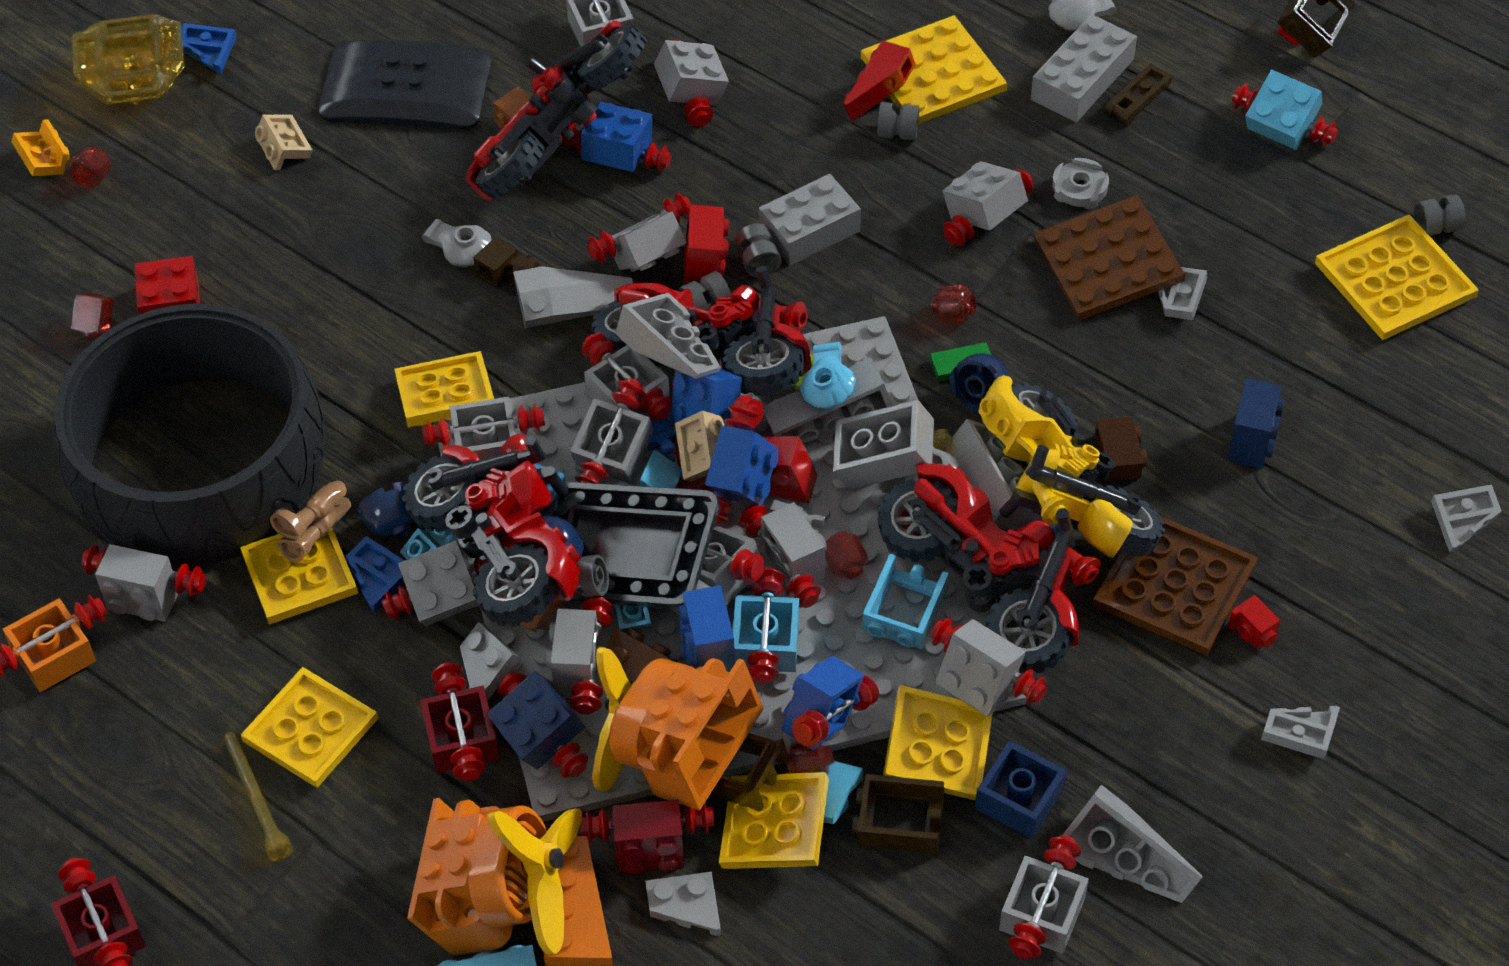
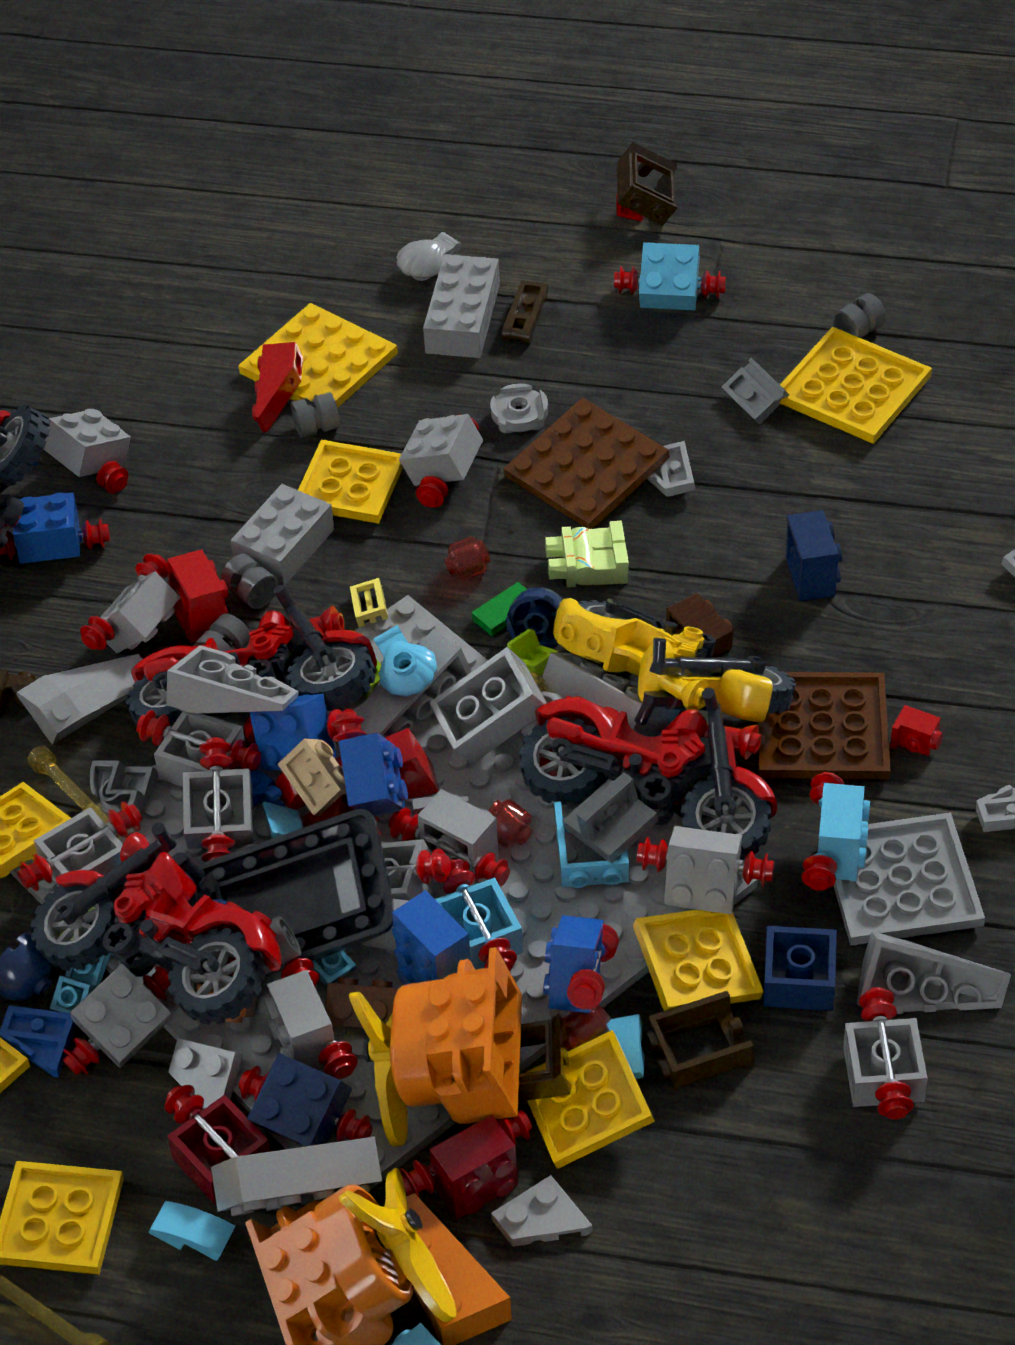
camera: 25 degrees left, 5 degrees down
none -> clear yellow piece [27,746,120,838]
none -> dark grey brick [90,761,158,814]
none -> medium azure slope [148,1201,235,1261]
none -> light grey brick [211,1137,382,1216]
none -> yellow plate [298,440,403,524]
none -> light yellow tile [350,578,389,627]
none -> lime bracket [507,629,558,677]
none -> yellowish green hips [545,520,629,587]
none -> dark grey bracket [562,772,659,863]
none -> dark grey plate [722,358,789,425]
none -> medium azure brick [802,772,870,891]
none -> light grey plate [833,812,985,946]

